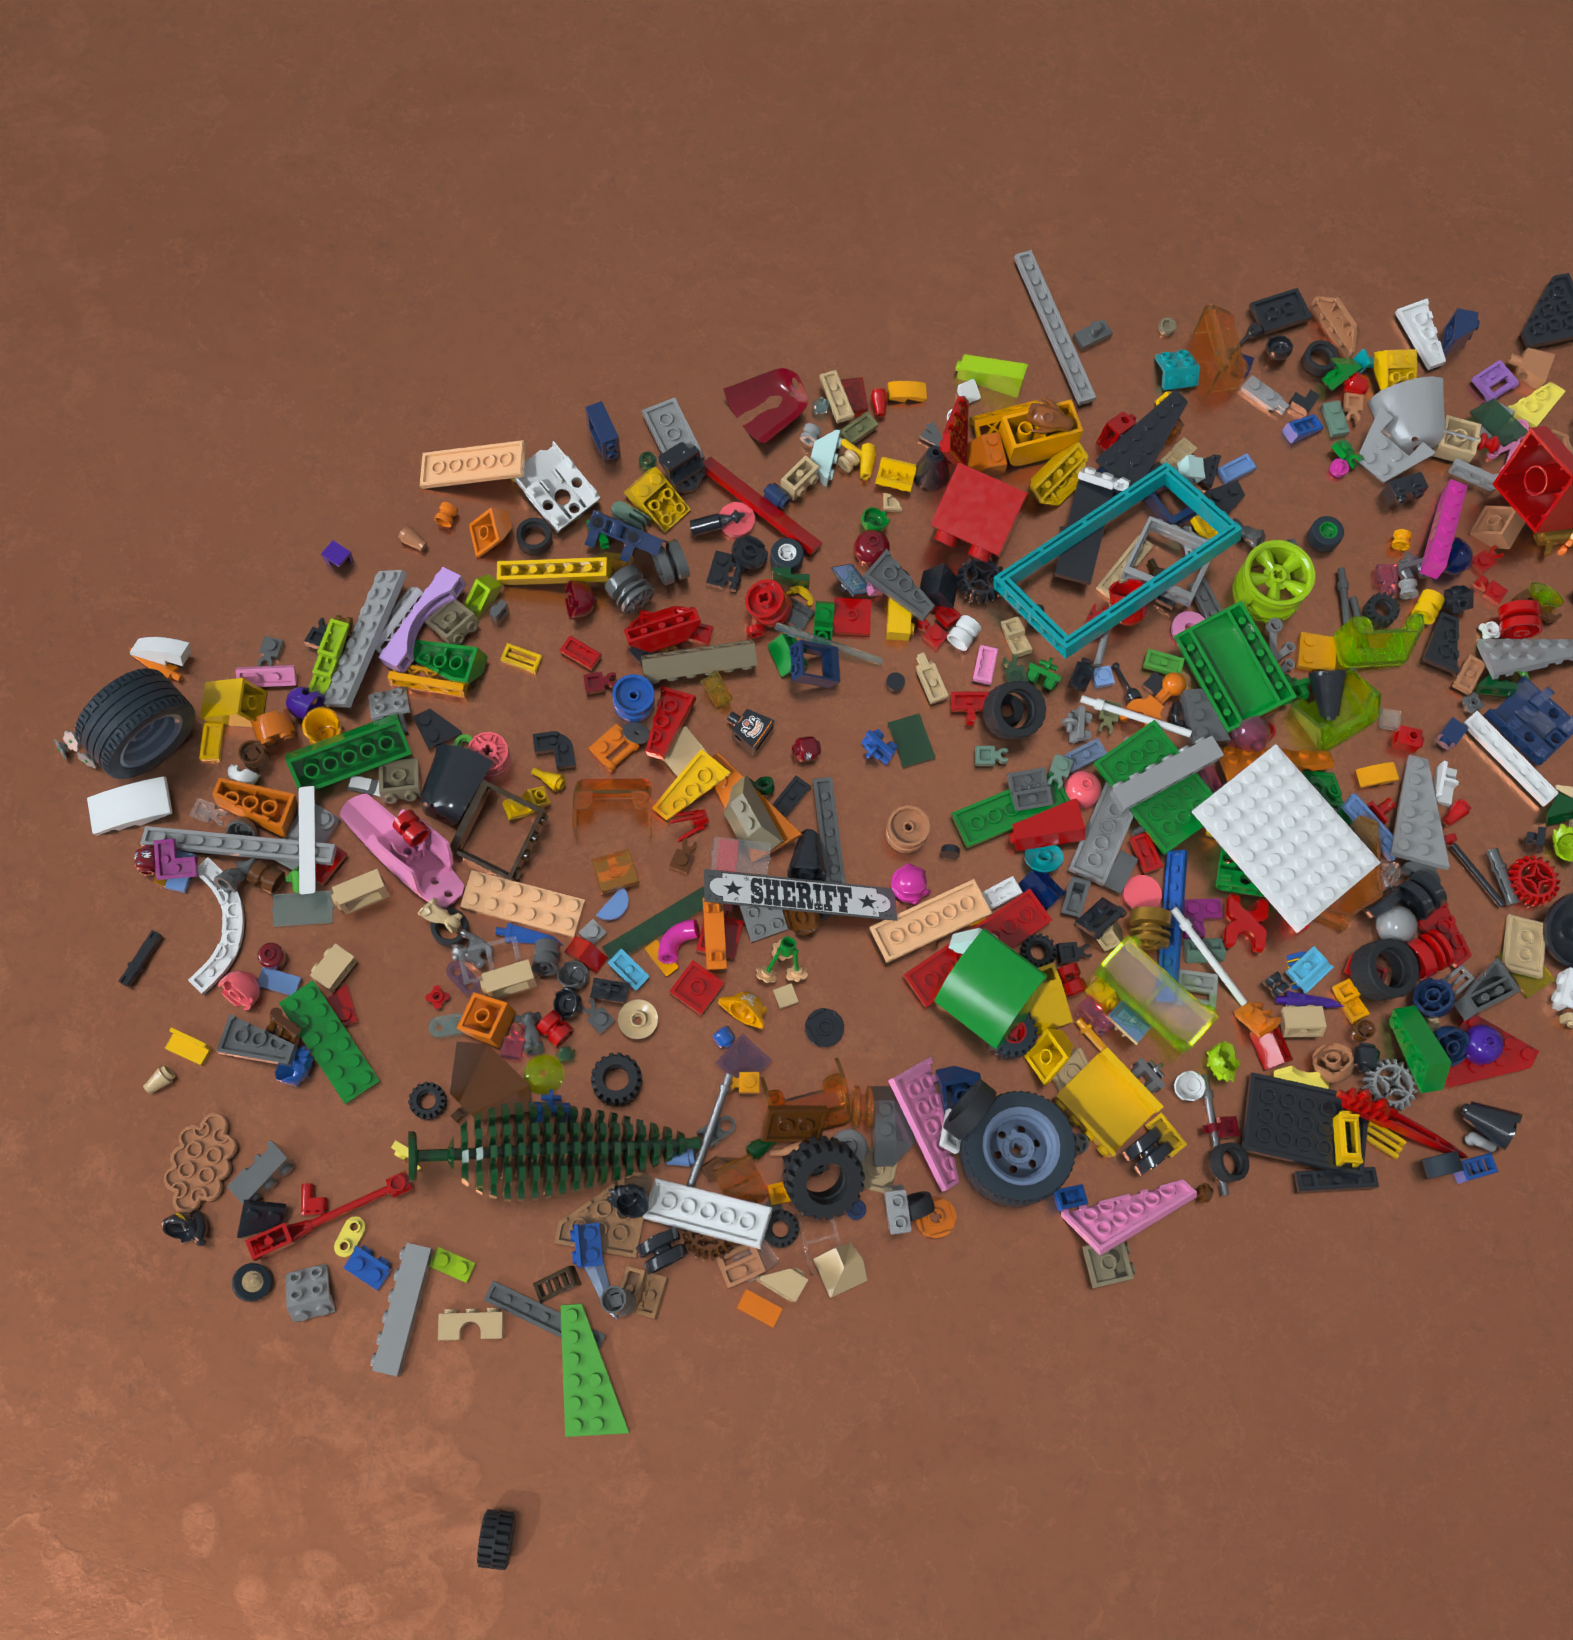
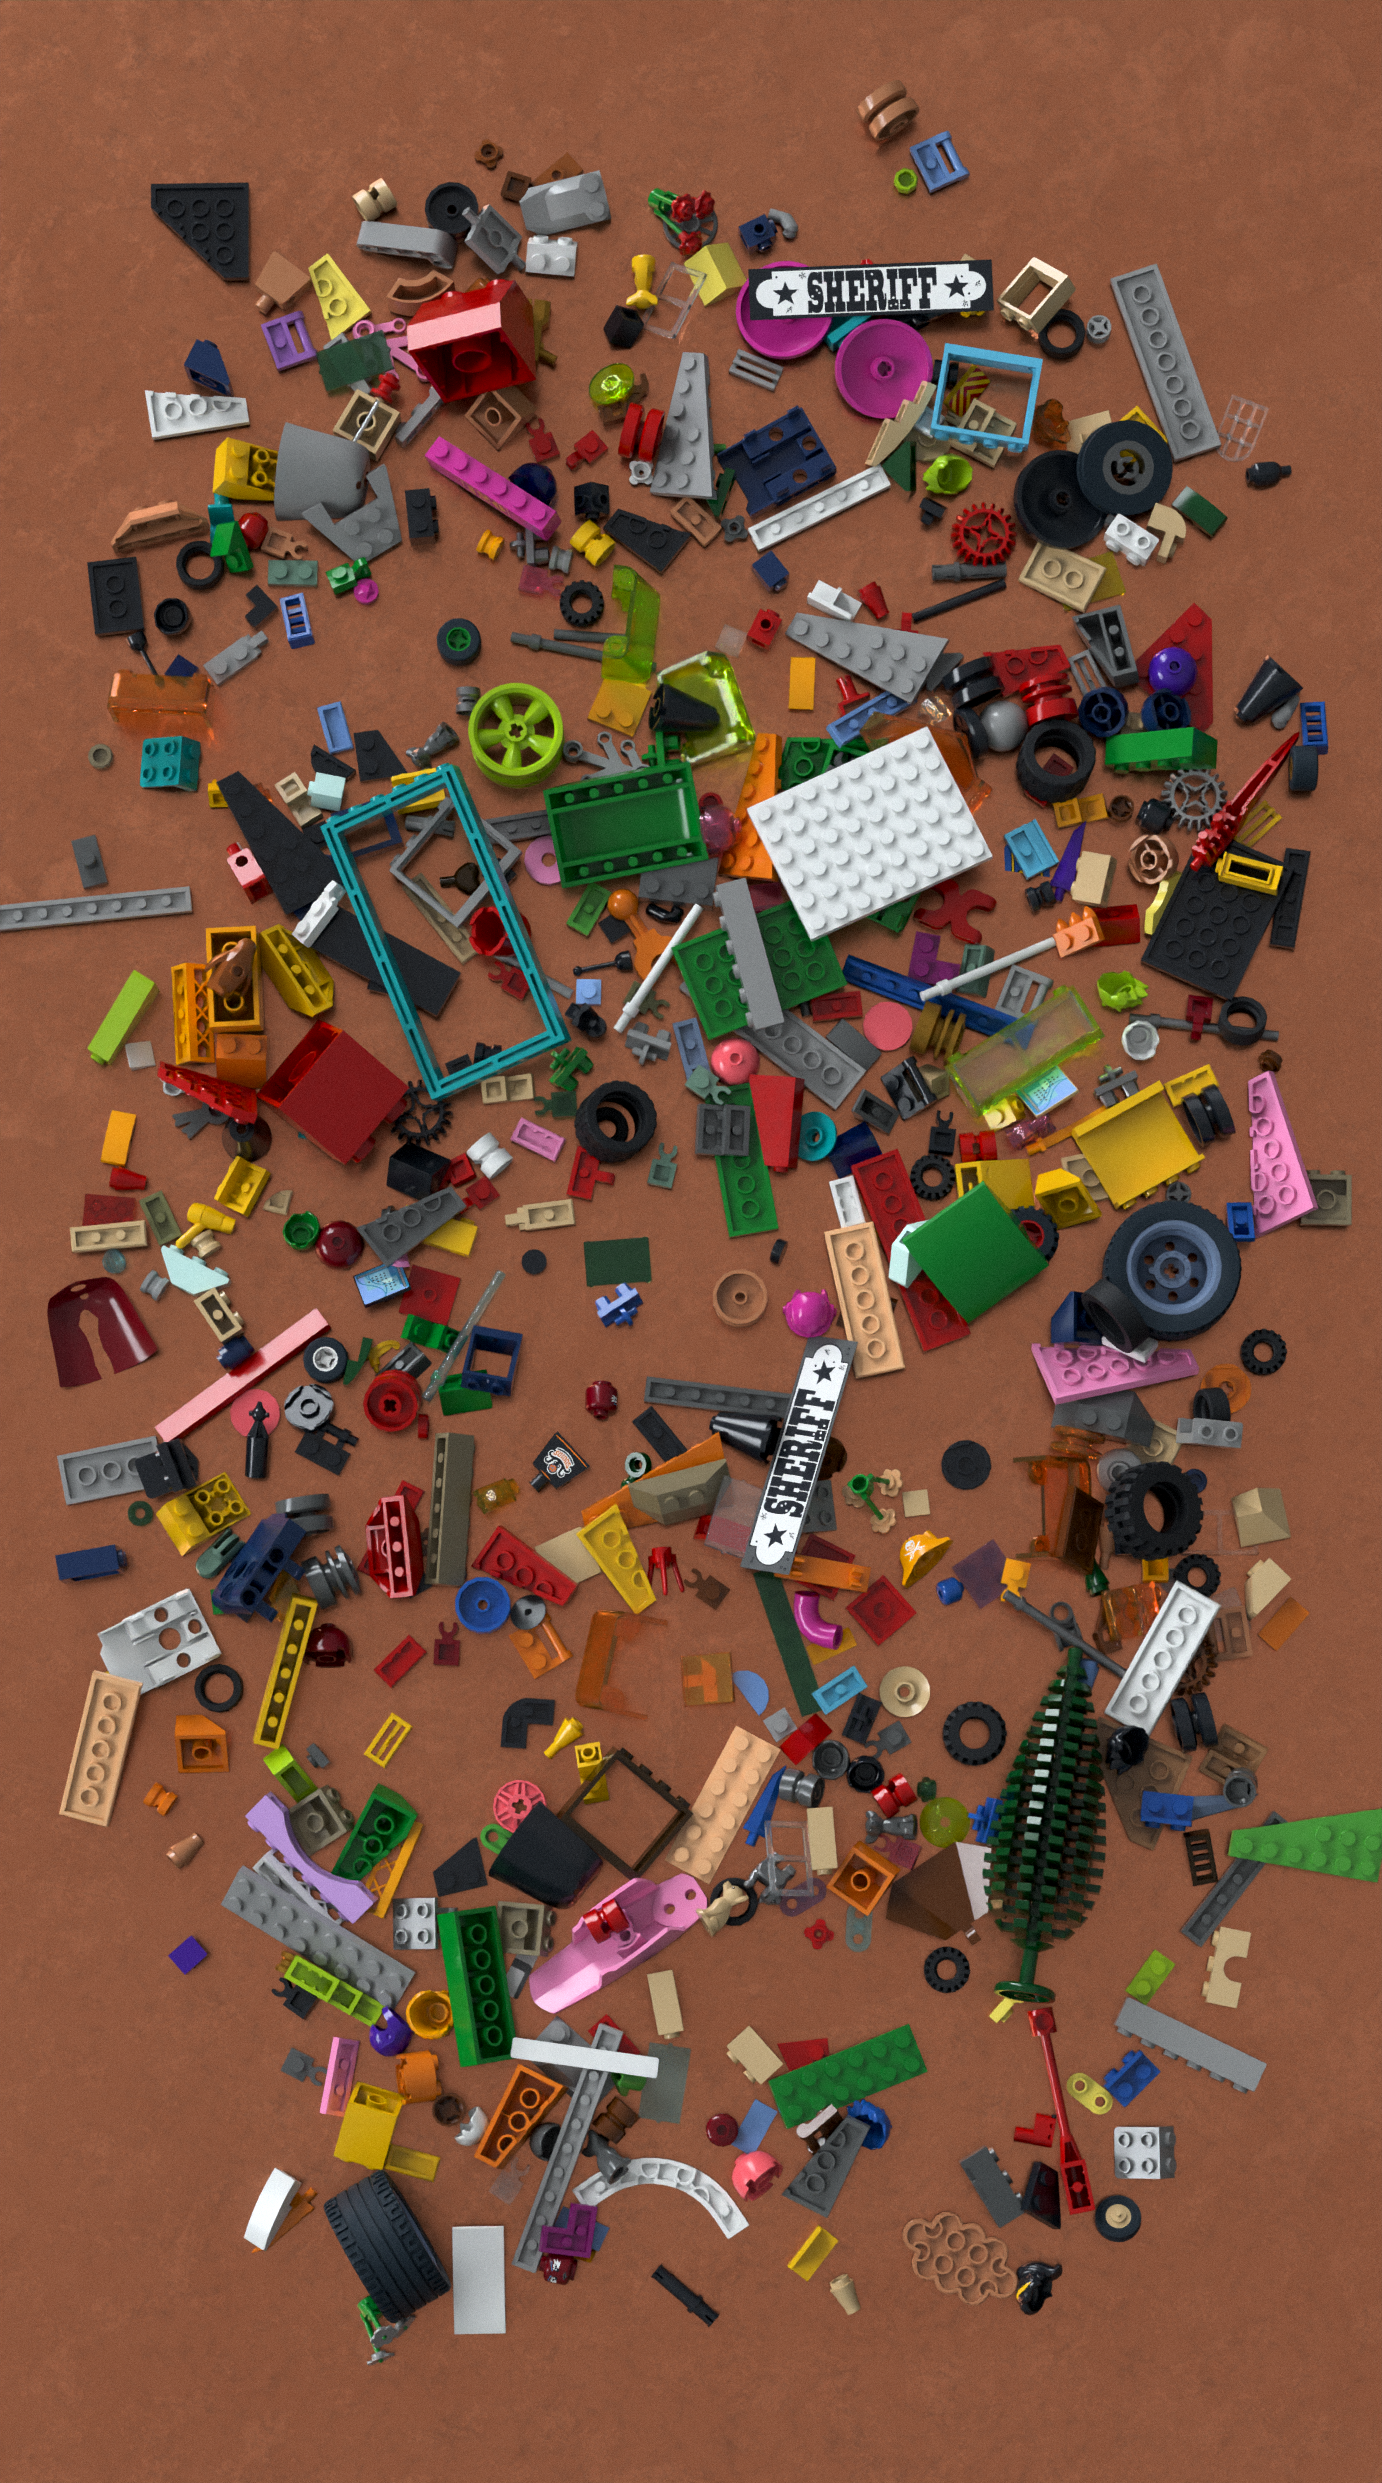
camera: 65 degrees left, 10 degrees up
none -> black tyre [1240,1329,1287,1375]

